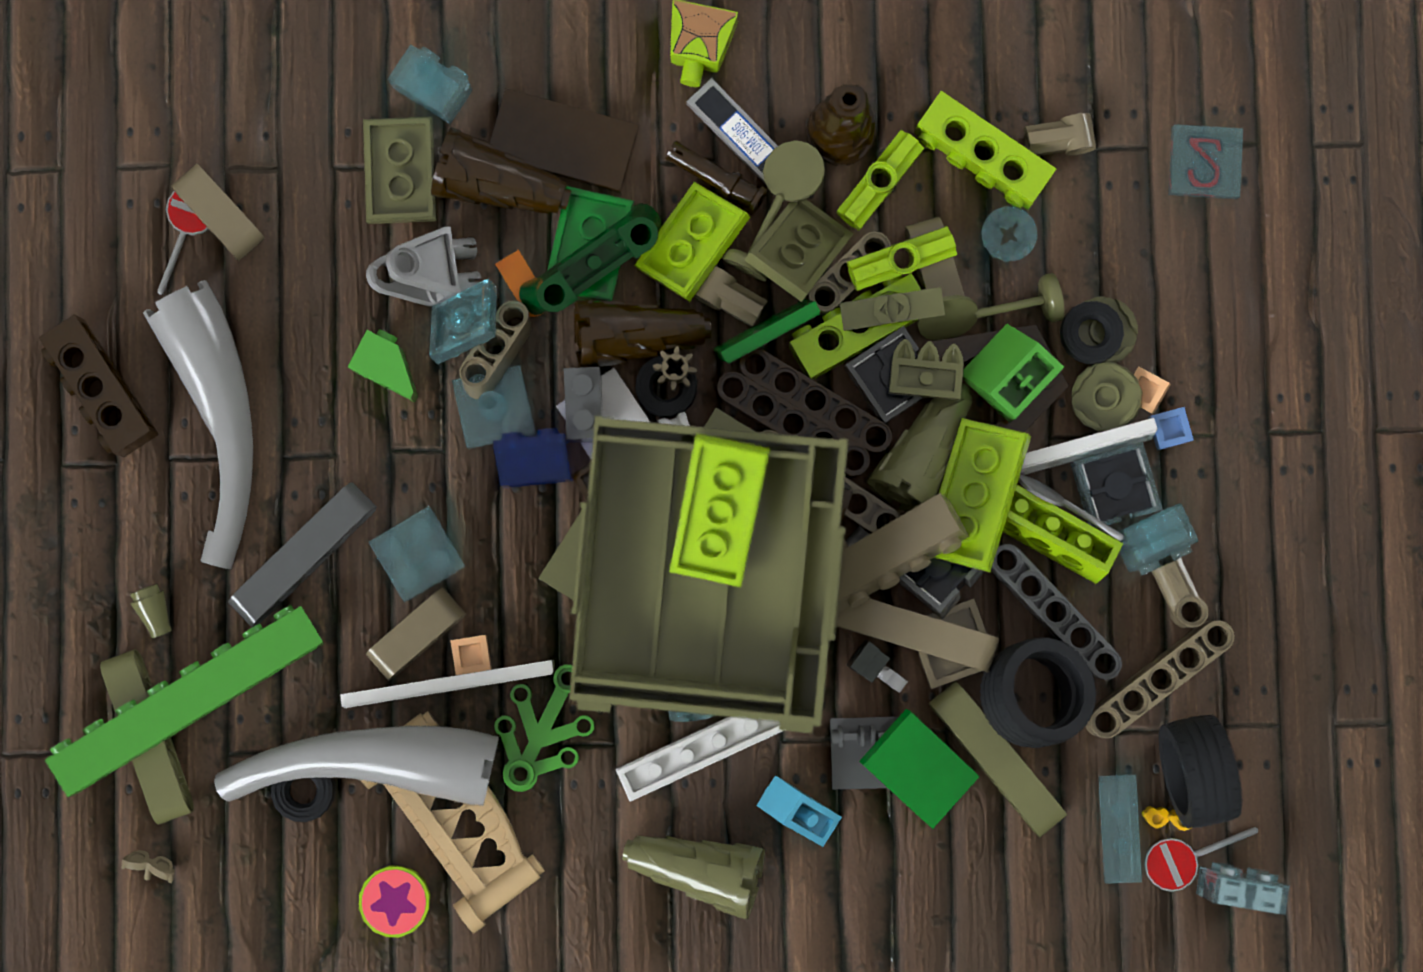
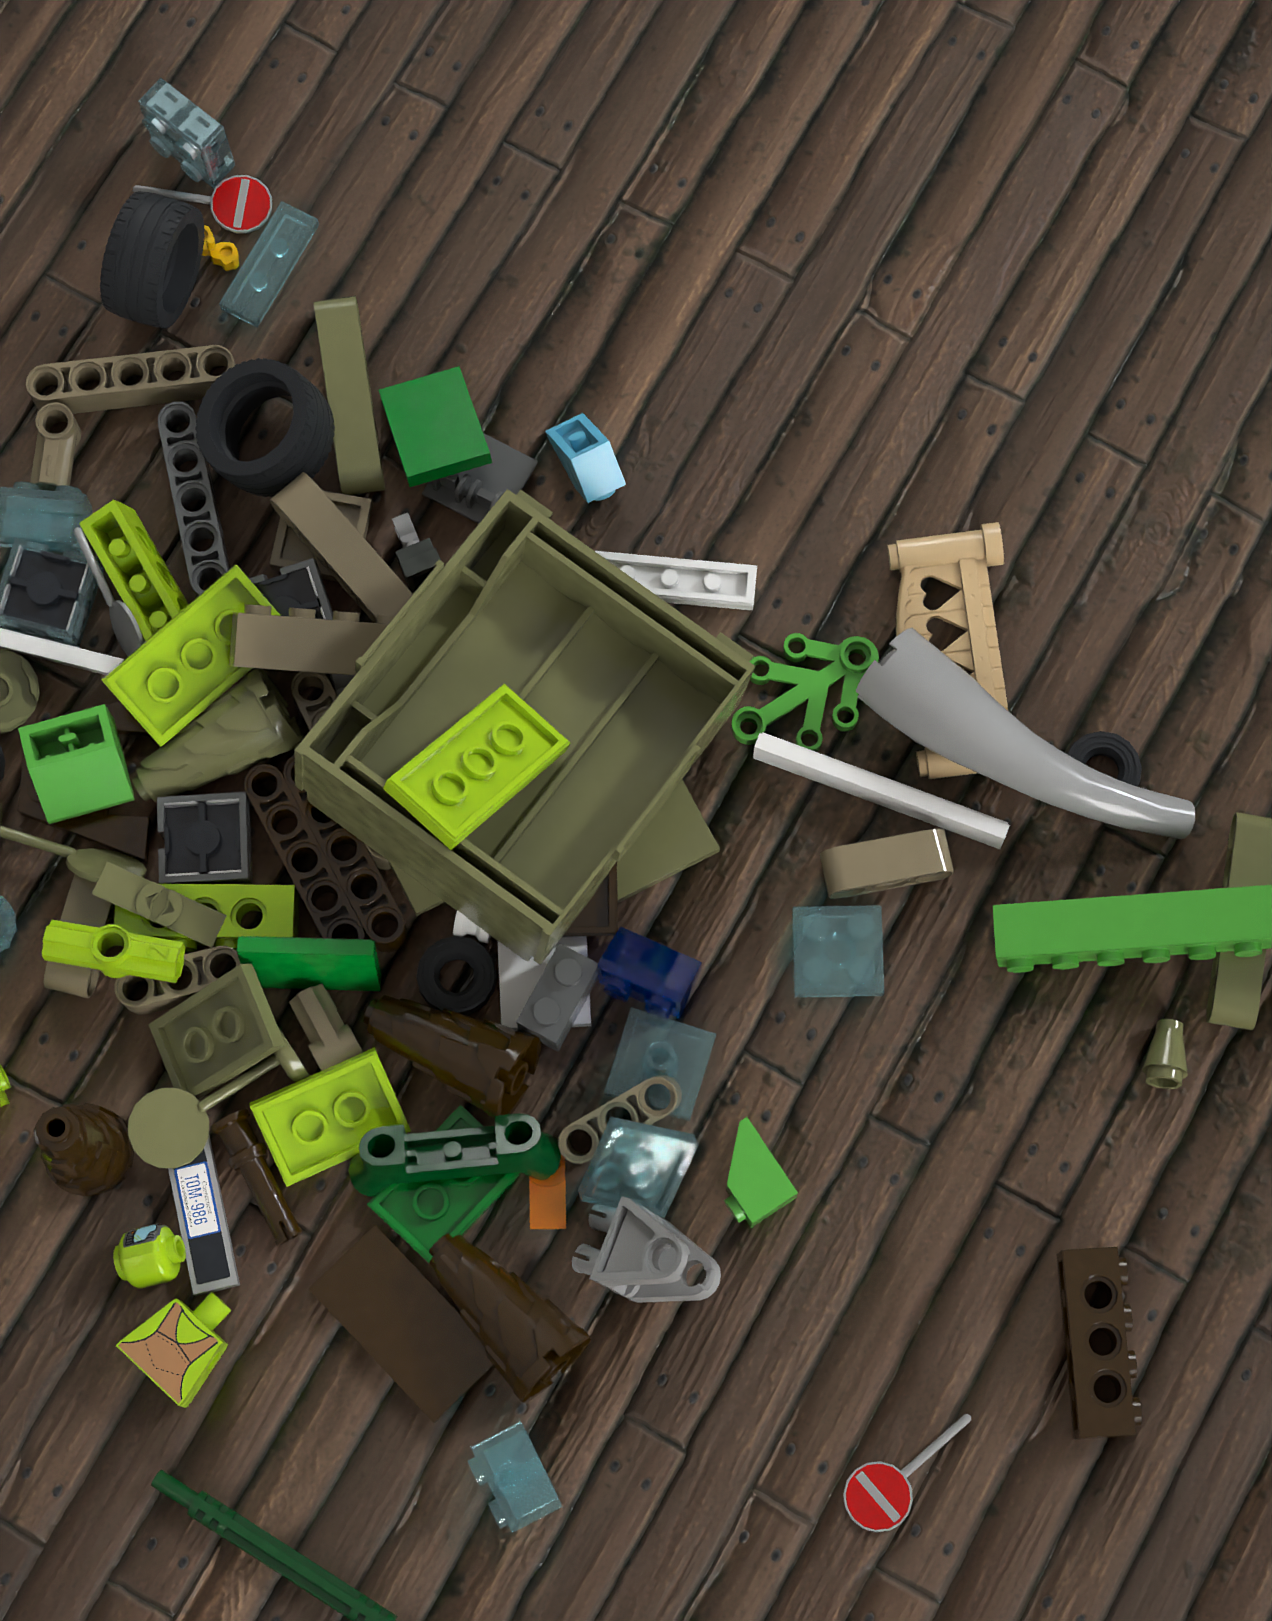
camera: 145 degrees left, 10 degrees down
light grey brick [143,280,253,569] -> none
dark tan beam [170,164,265,261] -> none
dark grey beam [228,482,377,627] -> none
tile [359,865,431,937] -> none
olive tile [363,117,437,224] -> none
light nougat plate [450,635,492,675] -> none
olive cone [622,835,765,919] -> none
dark tan gear [653,346,697,392] -> none
lime piece [836,130,924,231] -> none
olive plate [888,339,964,401] -> none
none -> lime head [113,1223,186,1289]

